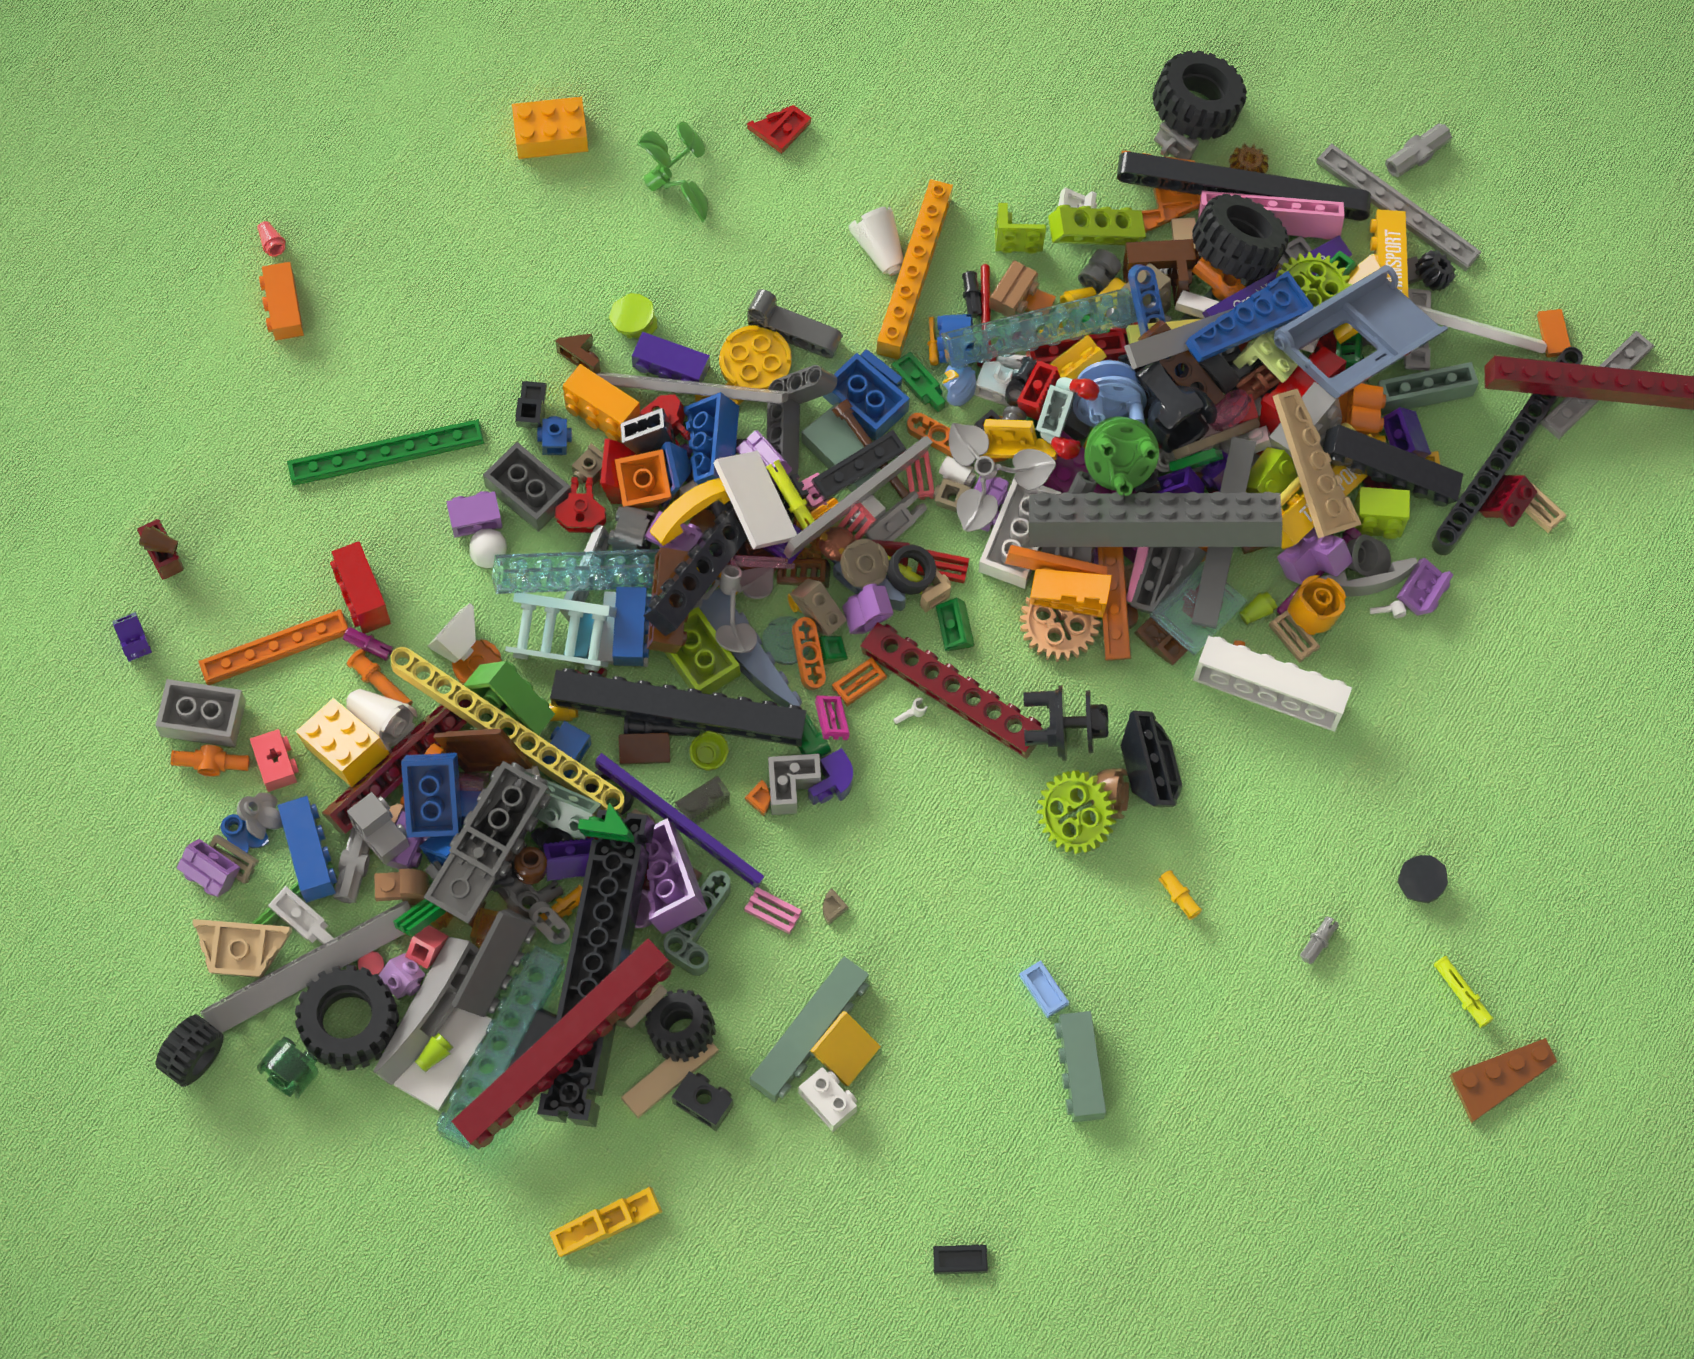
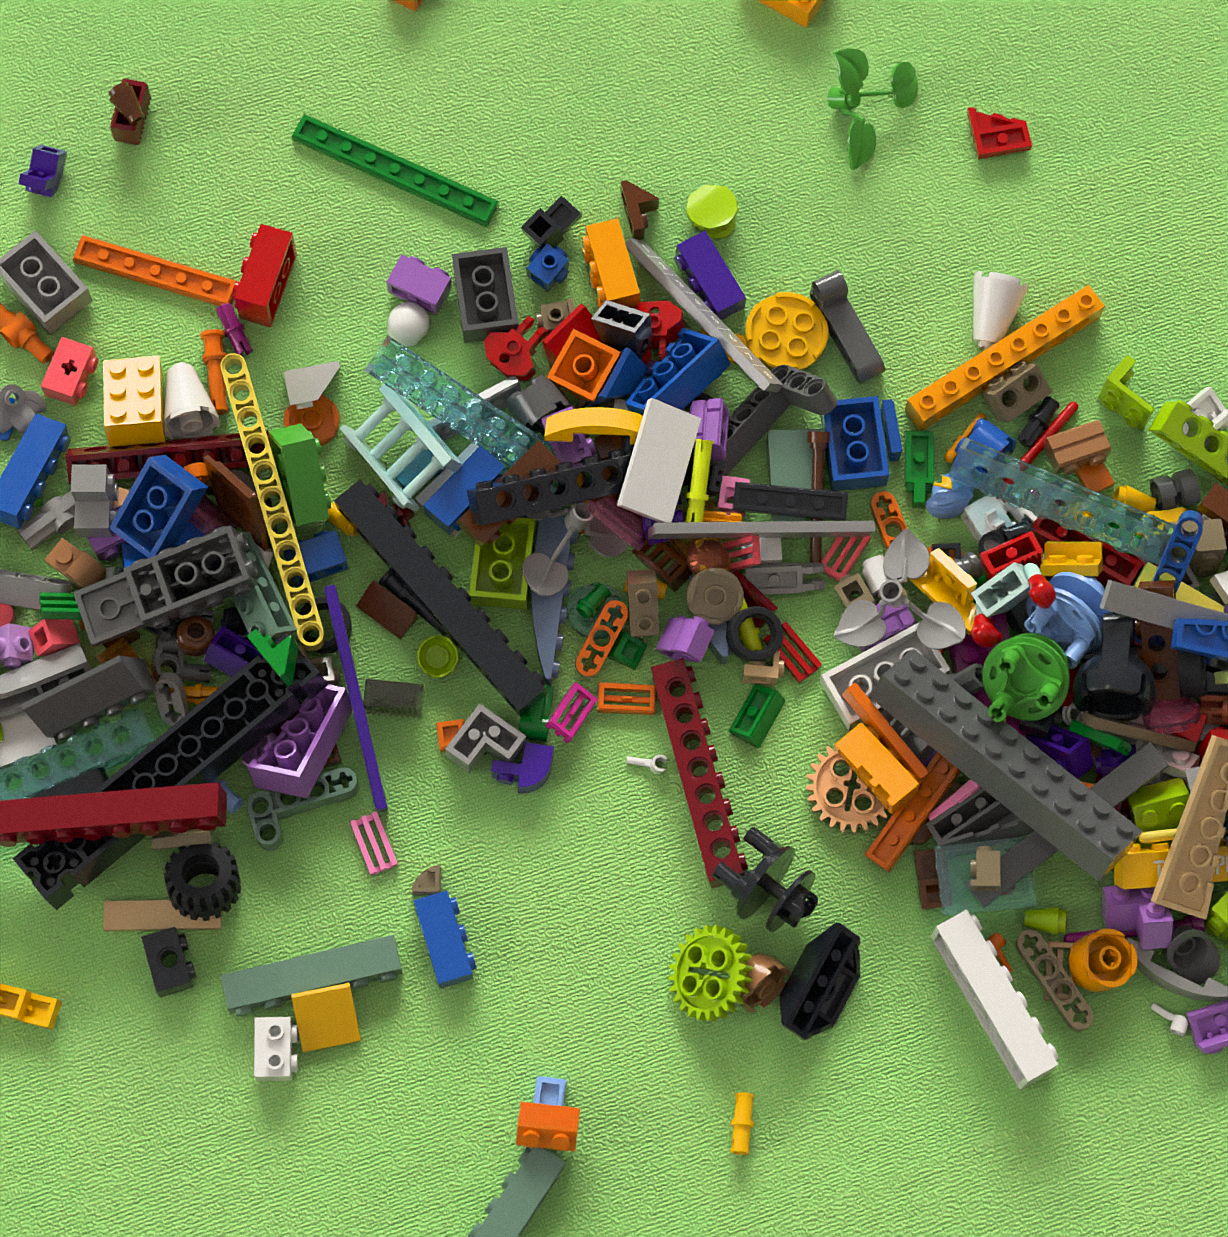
camera: 40 degrees right, 5 degrees up
none -> blue brick [414,890,477,989]
none -> orange brick [516,1102,580,1152]
none -> green pin [576,582,611,619]
none -> dark tan brick [971,846,1000,891]
none -> dark tan brick [981,361,1052,423]
none -> dark tan beam [1016,930,1093,1032]

